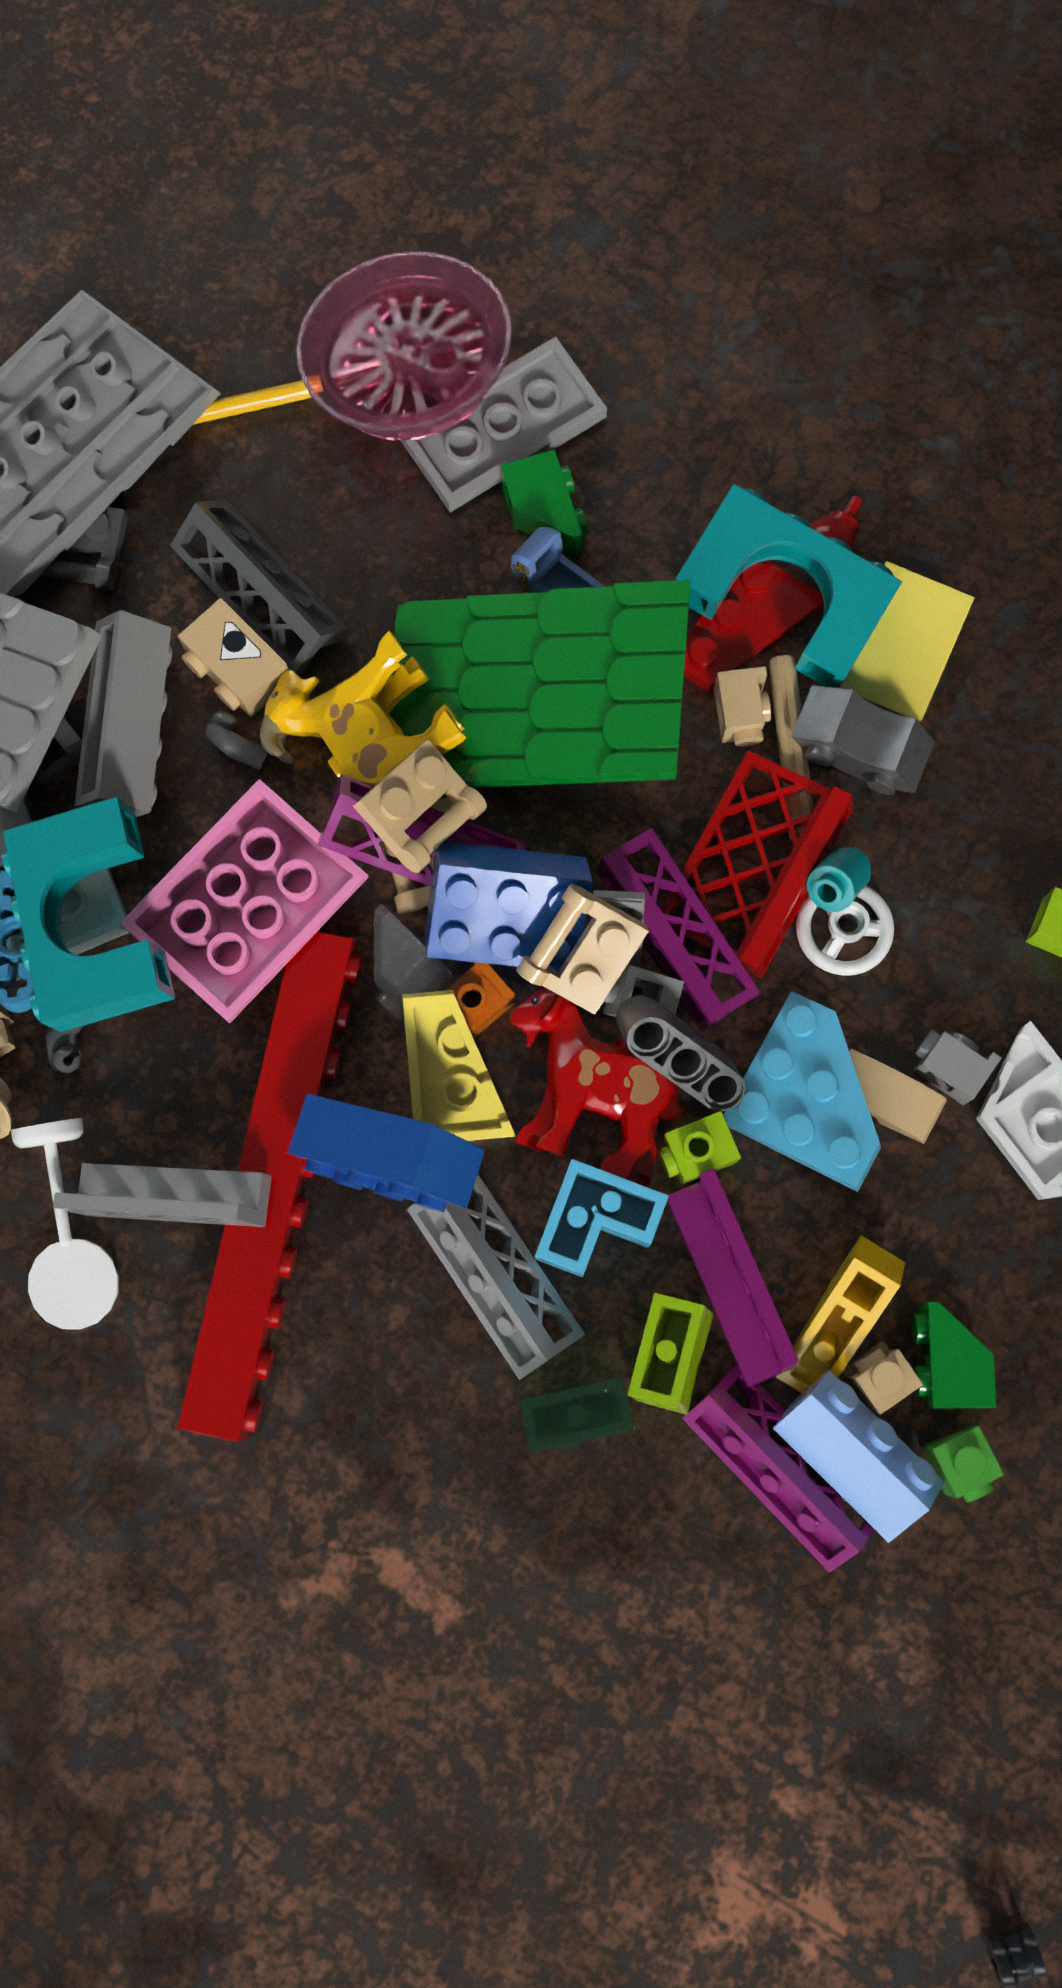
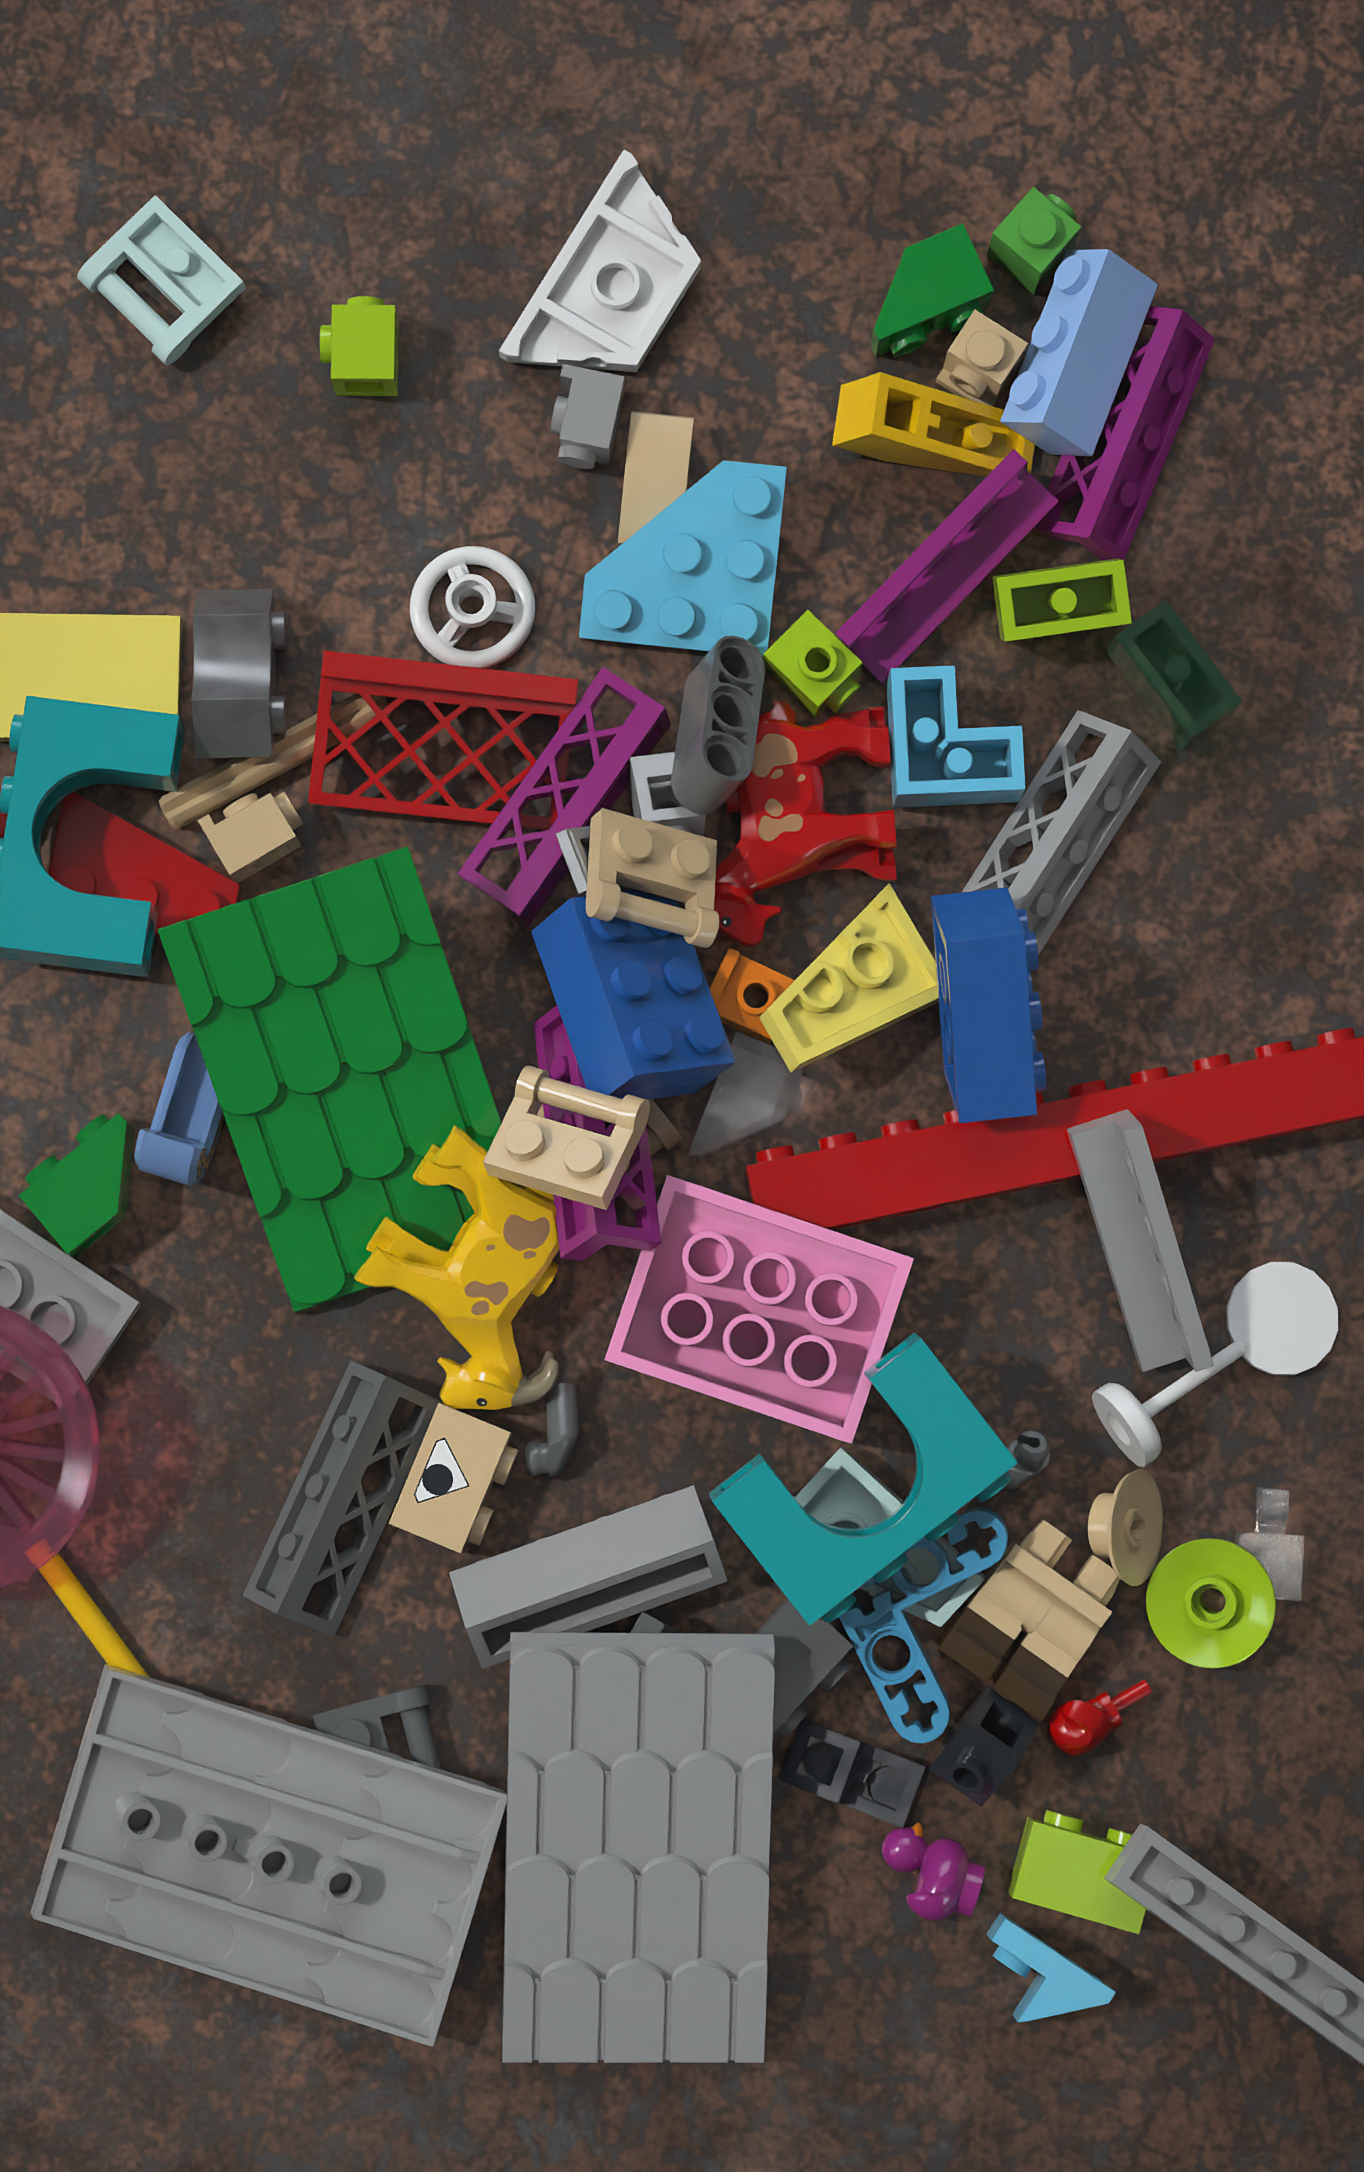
camera: 120 degrees left, 5 degrees up
teal brick [807,847,871,912] -> none

